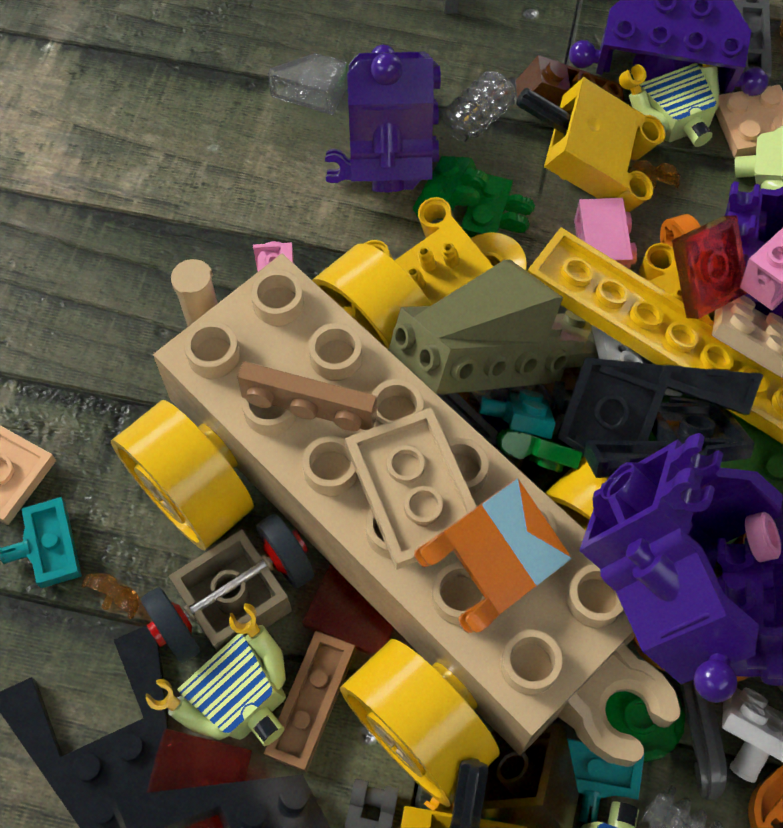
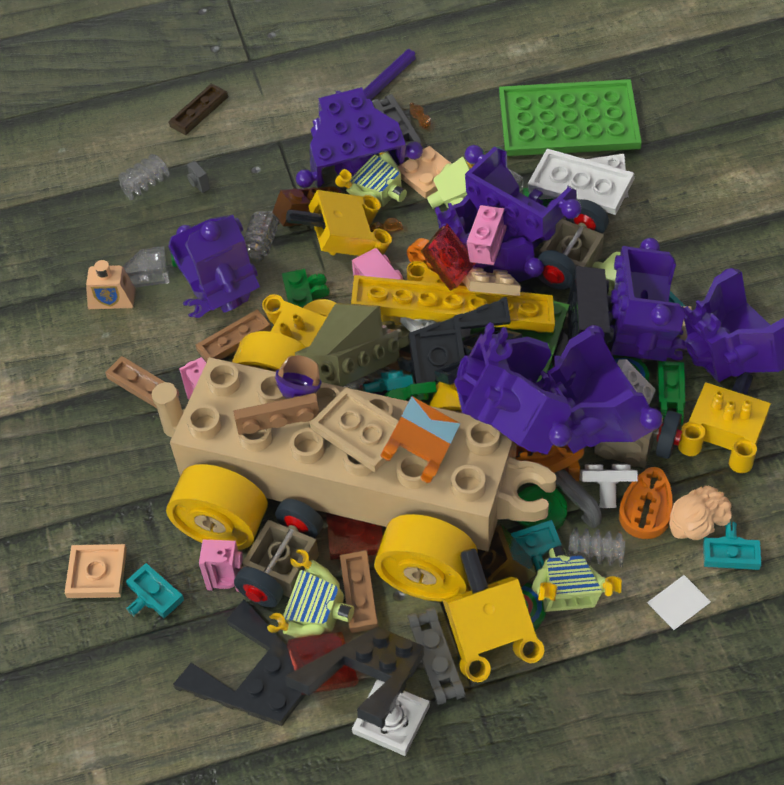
camera: 25 degrees left, 10 degrees down
clear orange piece [81,573,139,619] -> none
green hinge [413,156,490,220] -> none
bright pink tile [745,512,781,562] -> none
none -> light nougat torso [86,260,136,309]
none -> medium nougat plate [105,356,179,408]
none -> medium nougat plate [196,309,271,362]
none -> bright pink hinge [199,539,243,592]
none -> piece [275,355,322,399]

